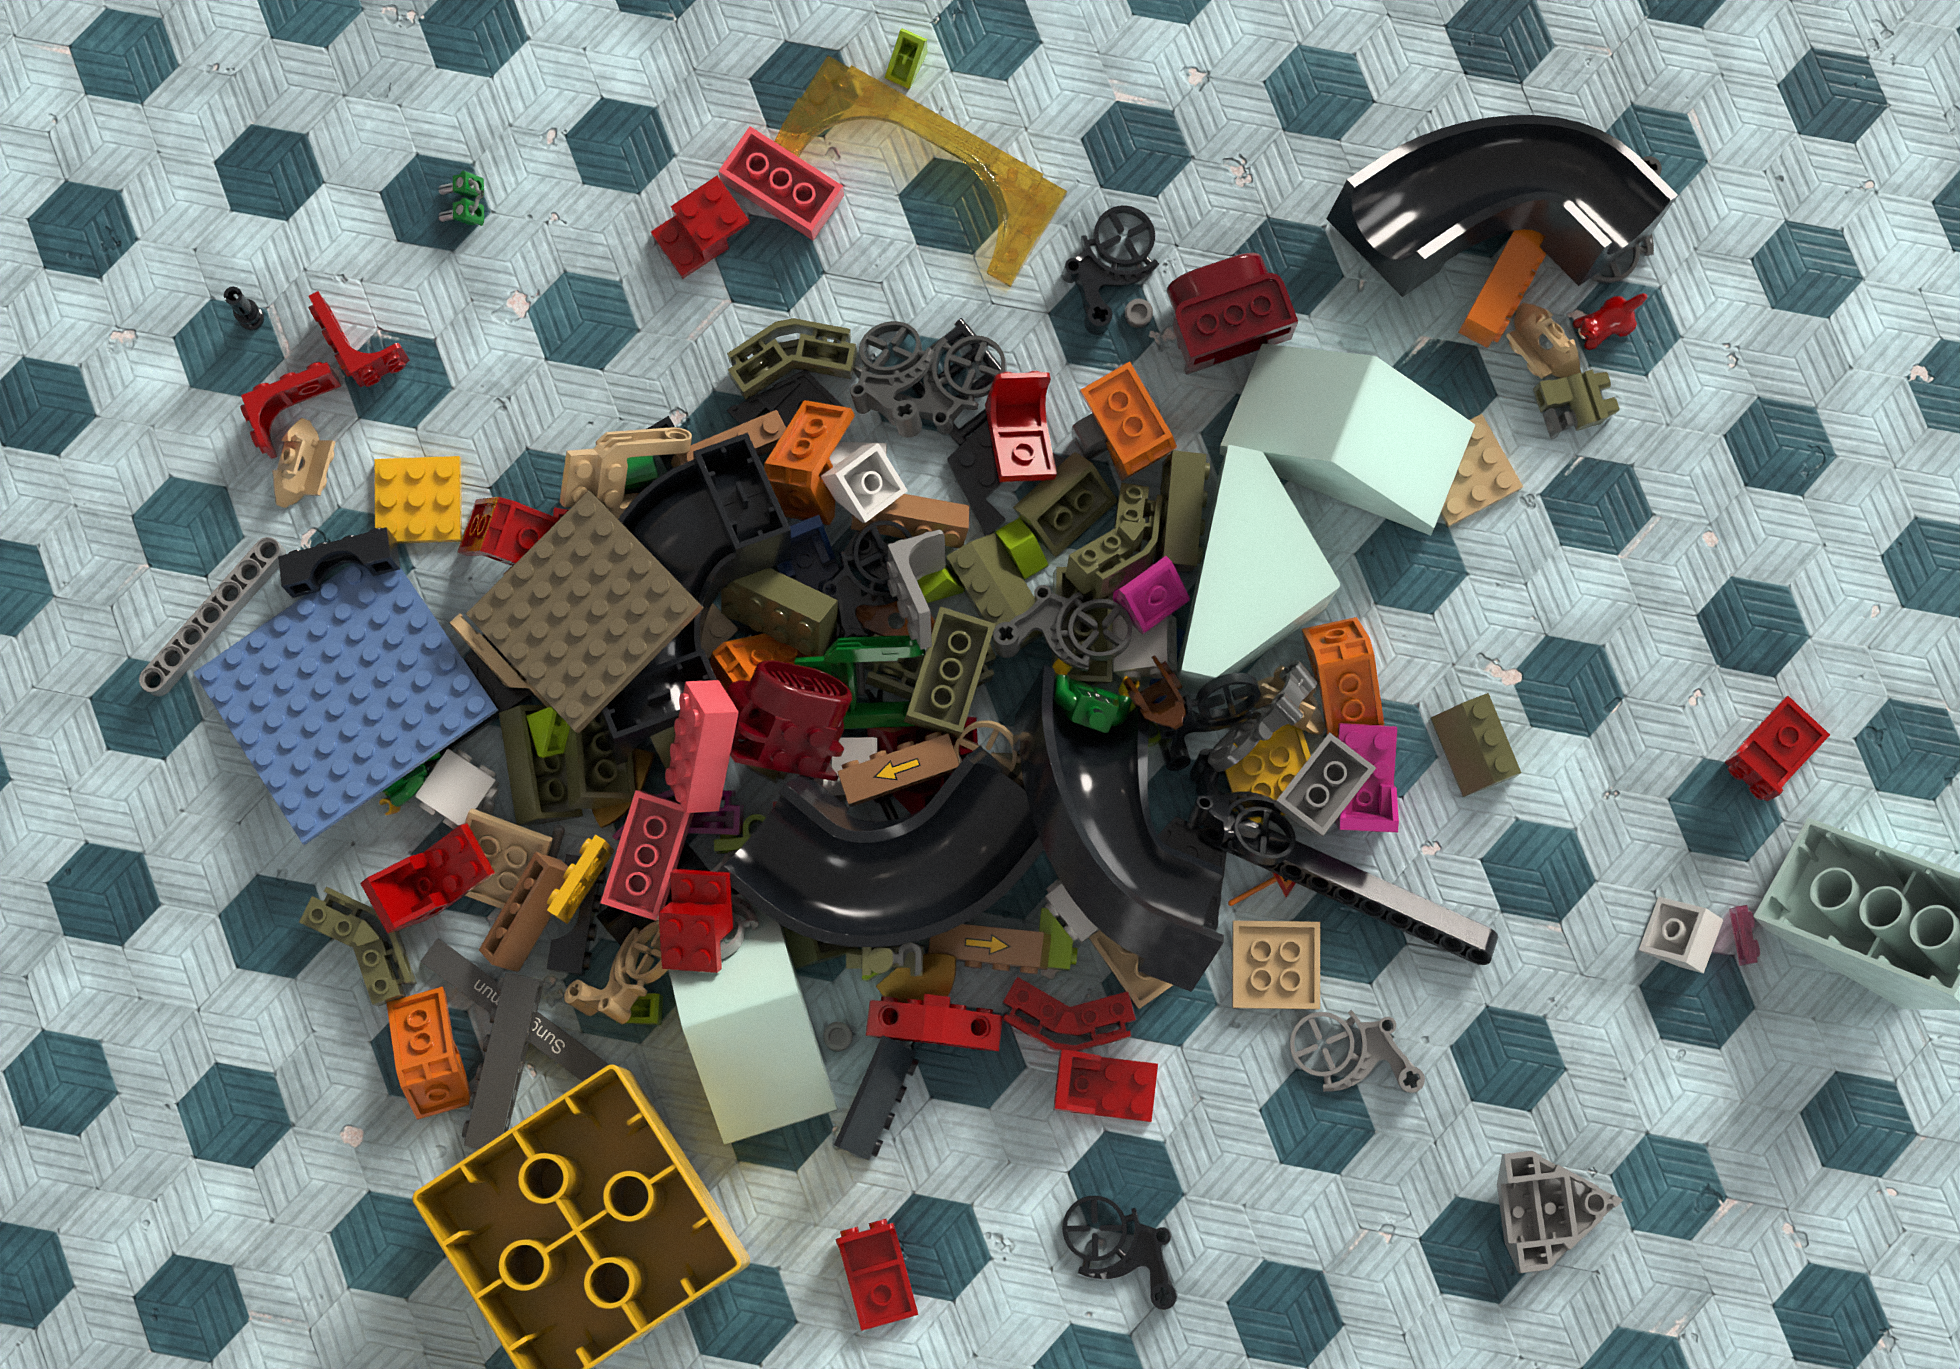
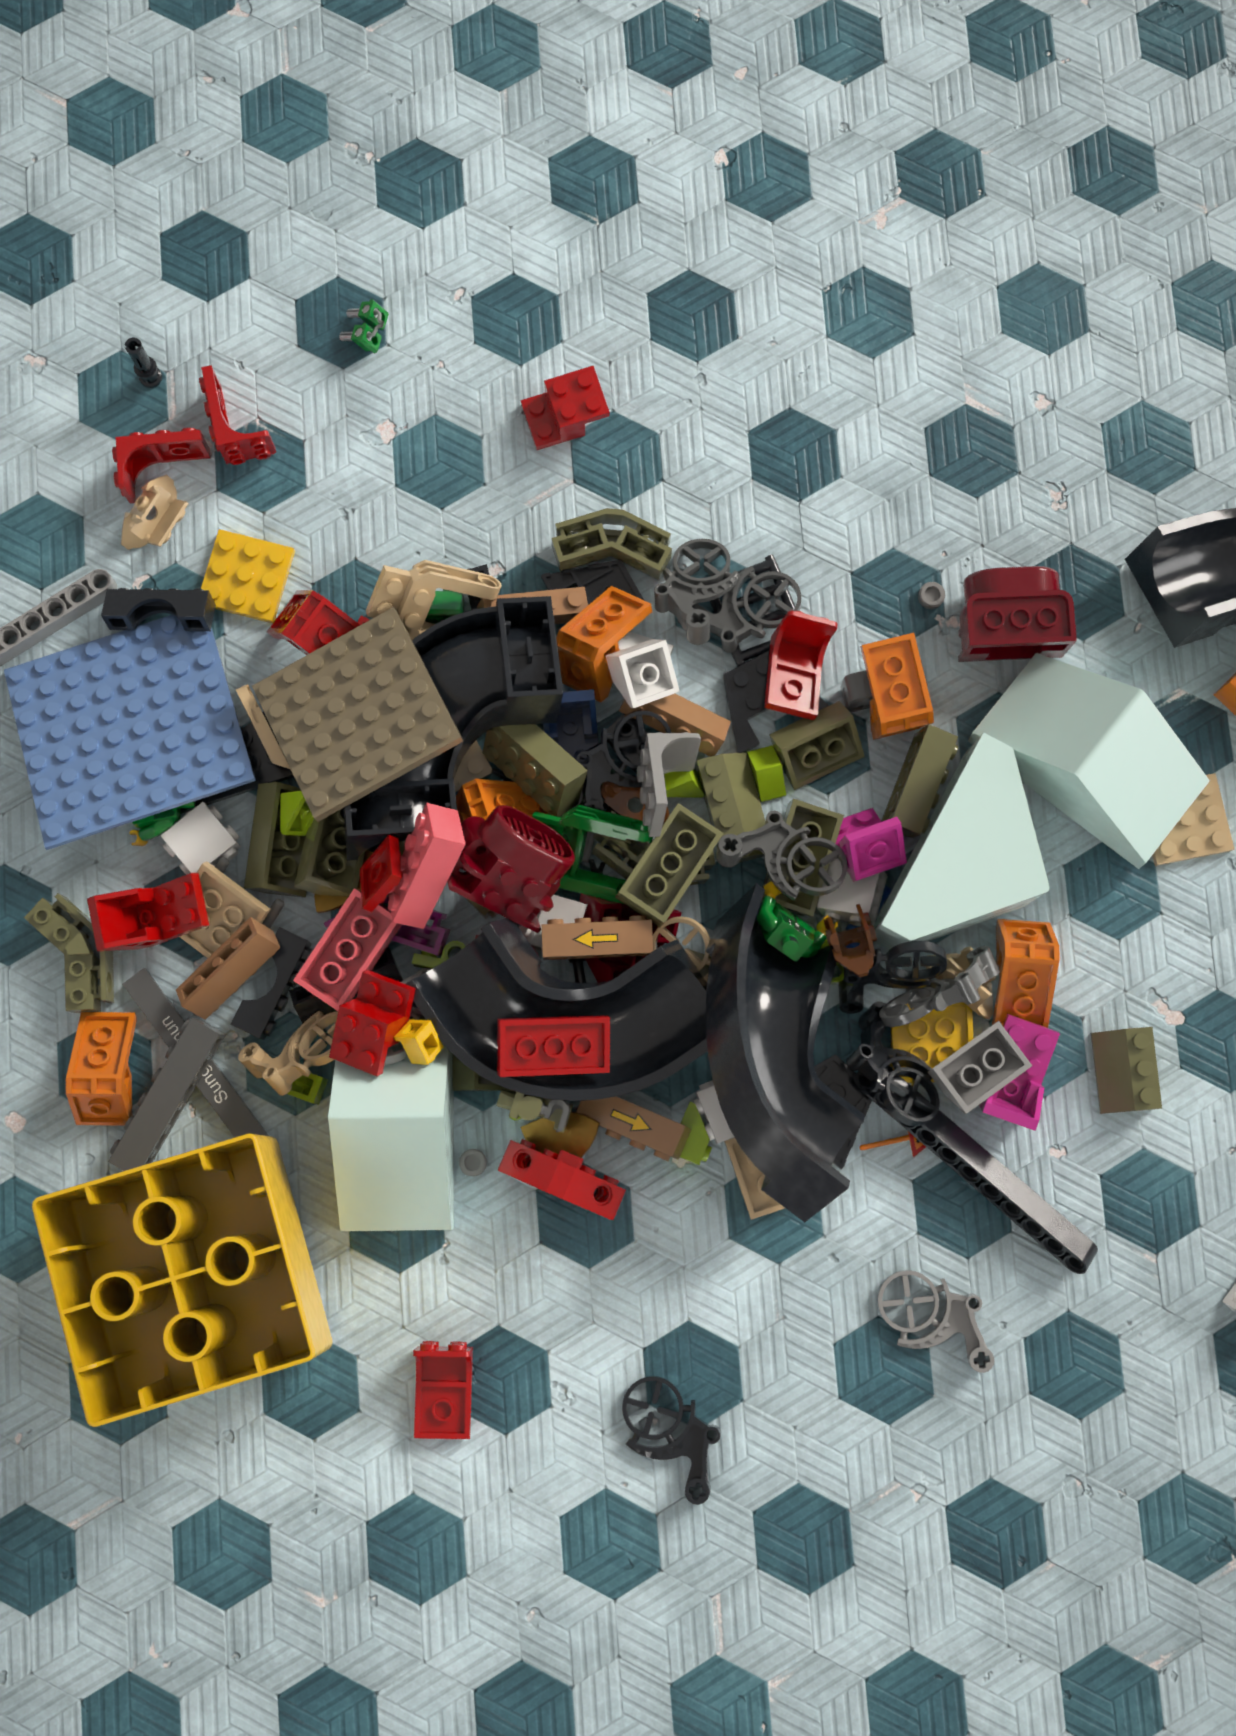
camera: 15 degrees right, 0 degrees up
yellow plate [547,834,615,924] -> none
coral brick [718,126,844,241] -> none
clear yellow piece [774,56,1067,287] -> none
black slope [834,1035,919,1160] -> none
lime slope [884,28,928,89] -> none
red brick [1002,977,1136,1051] -> none
red bracket [1053,1049,1158,1122] -> none
black piece [1062,205,1159,335] -> none
olive brick [1065,482,1163,599] -> none
tan plate [1232,920,1320,1010] -> none
light grey wedge [1497,1151,1623,1273] -> none
none -> red plate [360,835,403,912]
none -> yellow brick [394,1020,443,1065]
none -> red plate [497,1016,610,1077]

